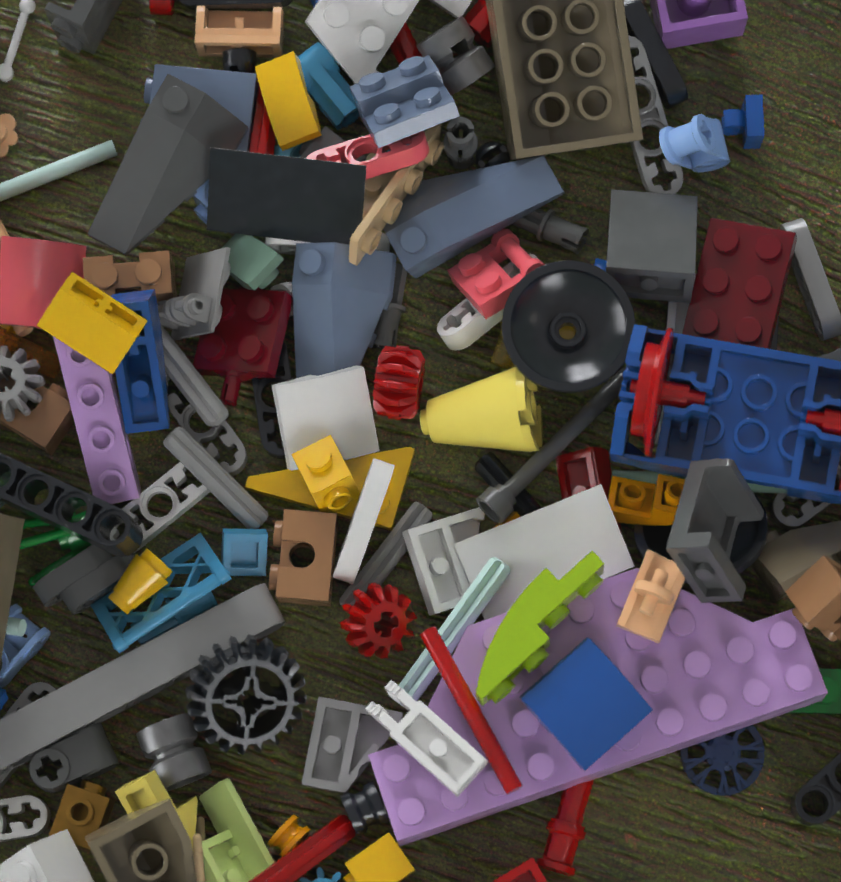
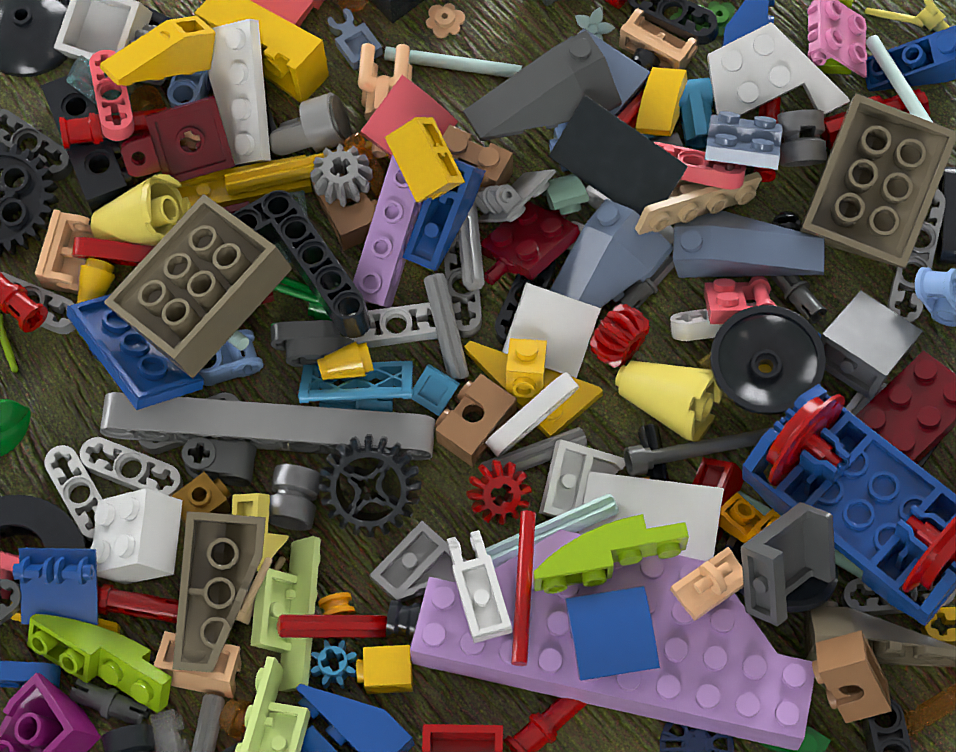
camera: 30 degrees right, 10 degrees down
dark grey pin [443,117,478,170] -> none
none -> light aqua plant [575,7,615,41]

